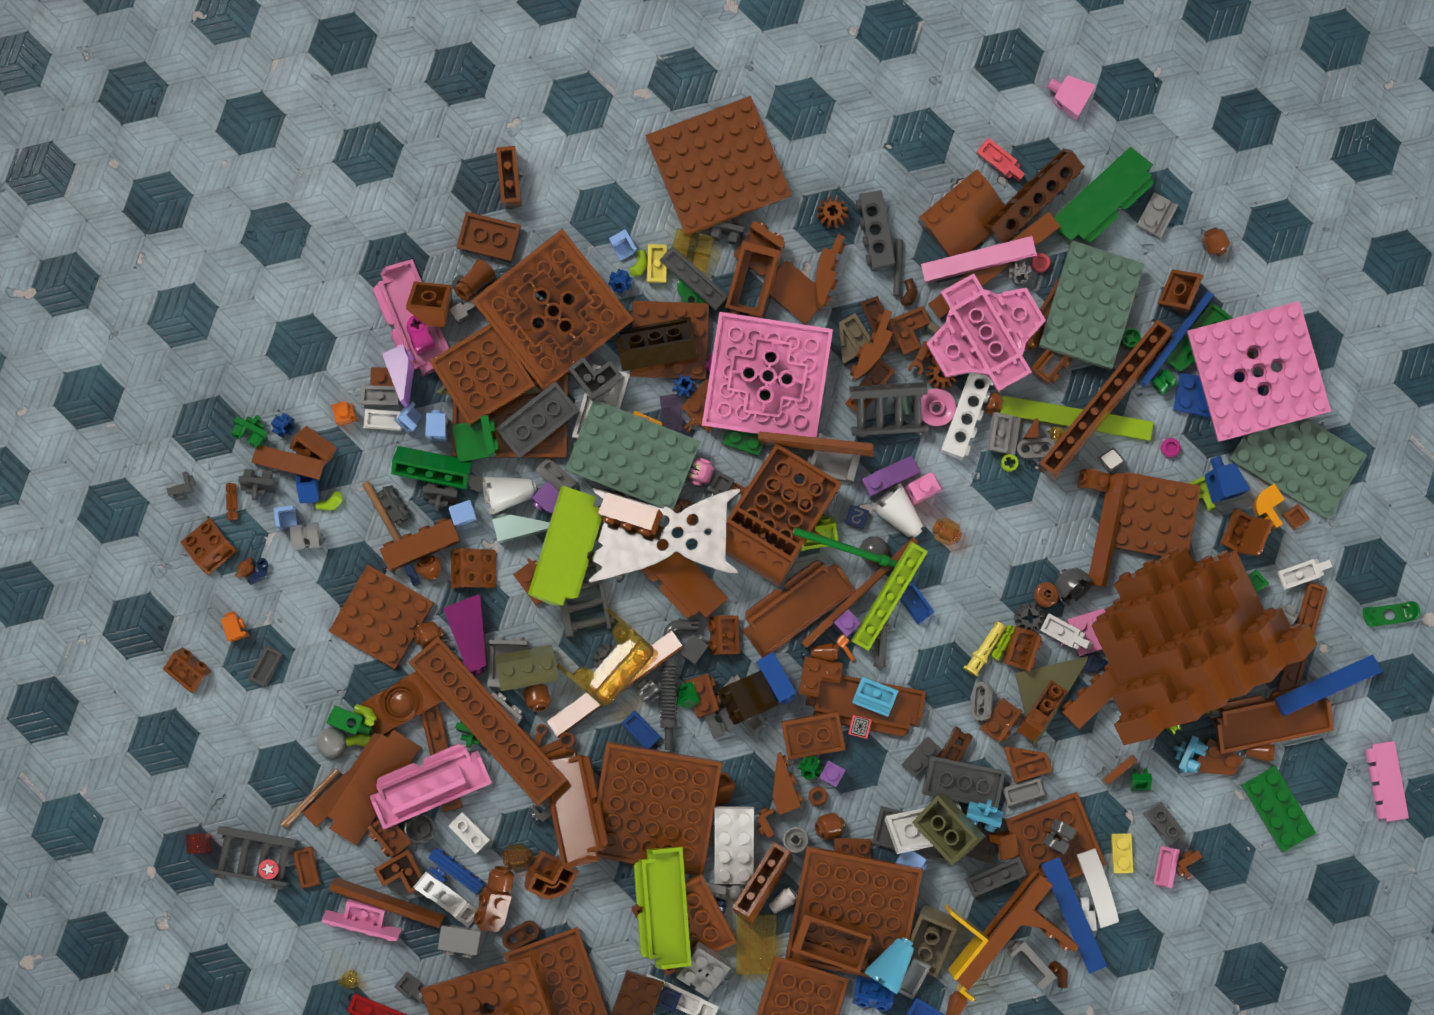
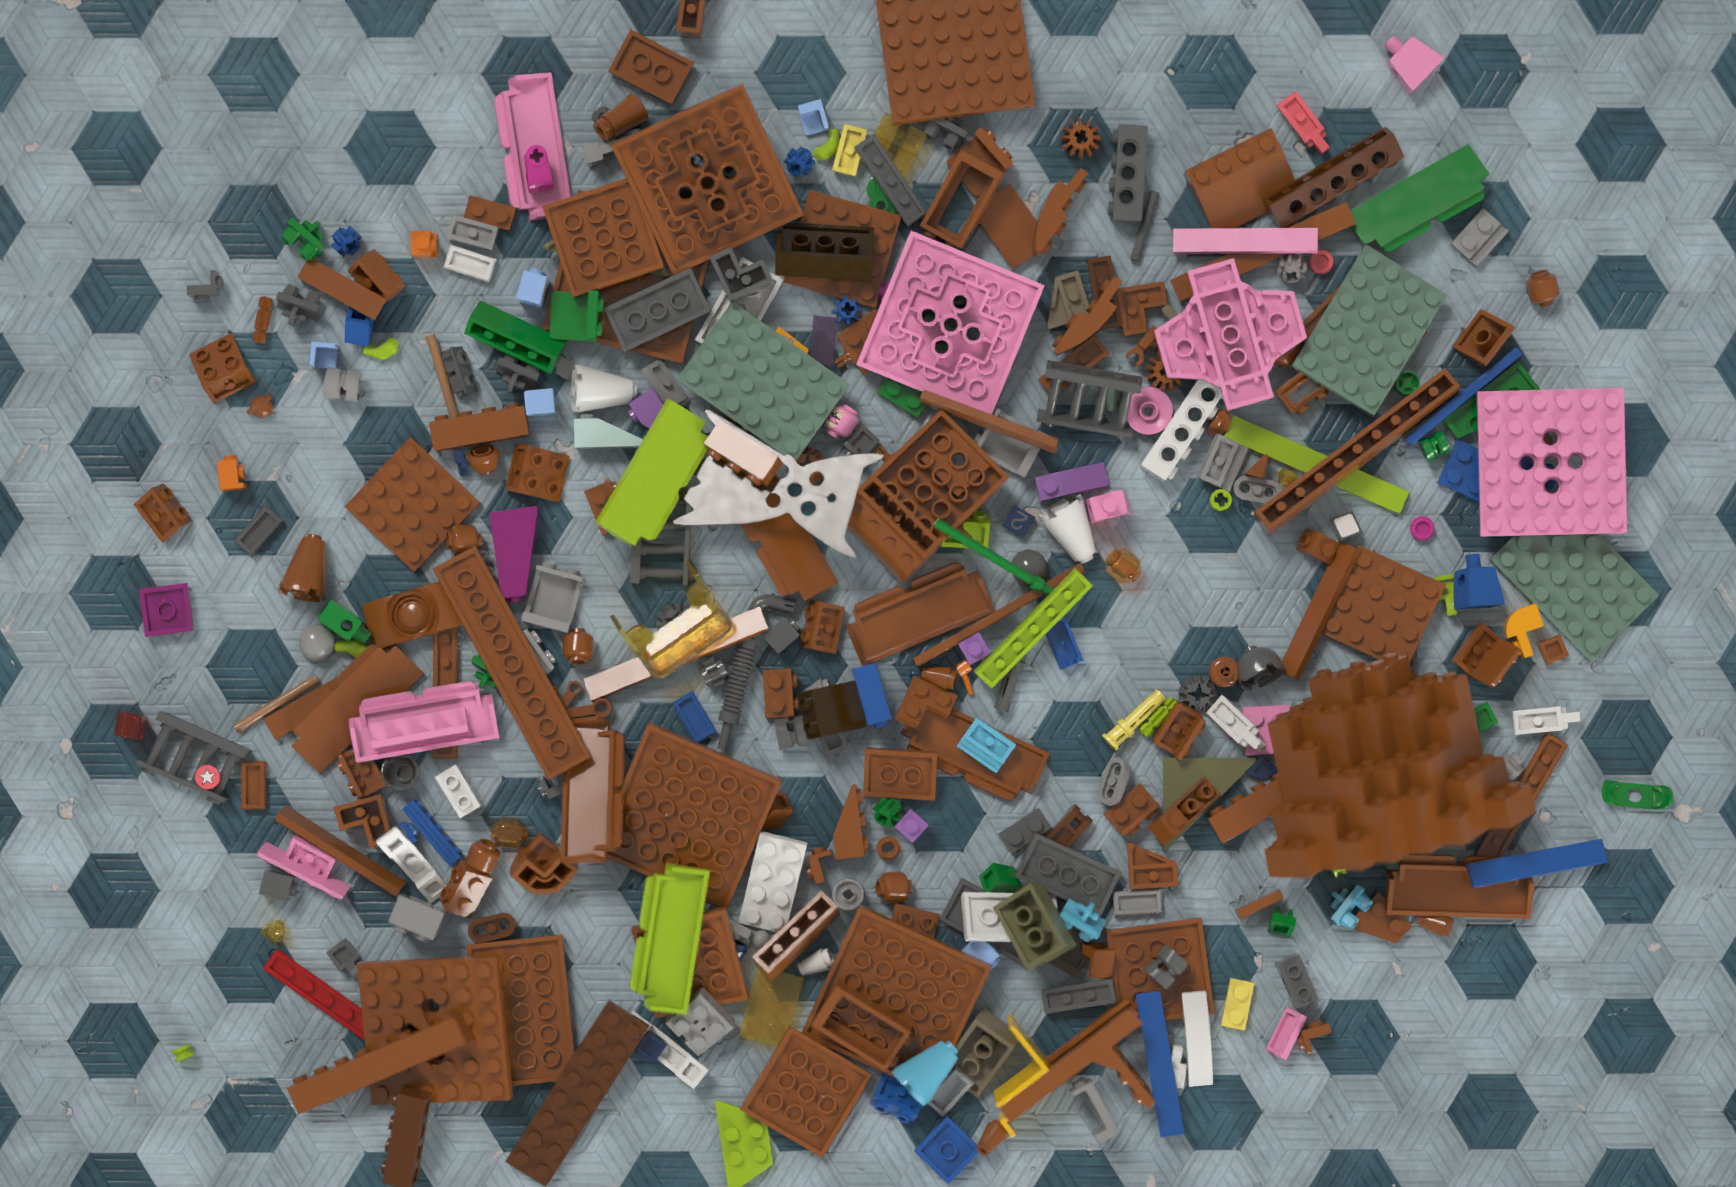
camera: 10 degrees right, 5 degrees up
dark blue arm [246,558,268,585] -> none
lime arm [354,704,377,727] -> none
slope [382,344,414,408] -> none
light blue panel [394,402,422,433] -> none
dark orange slope [406,281,453,327] -> none
olive slope [495,645,559,691] -> none
green slope [677,681,699,709] -> none
tile [848,715,872,739] -> none
reddish brown arm [900,278,918,306] -> none
reddish brown arm [1048,961,1068,988] -> none
green plate [1241,765,1316,853] -> none
bright pink windscreen [1365,741,1409,822] -> none
none -> magenta plate [139,583,194,637]
none -> dark grey brick [259,870,298,901]
none -> dark orange cone [278,534,326,603]
none -> green panel [979,863,1022,893]

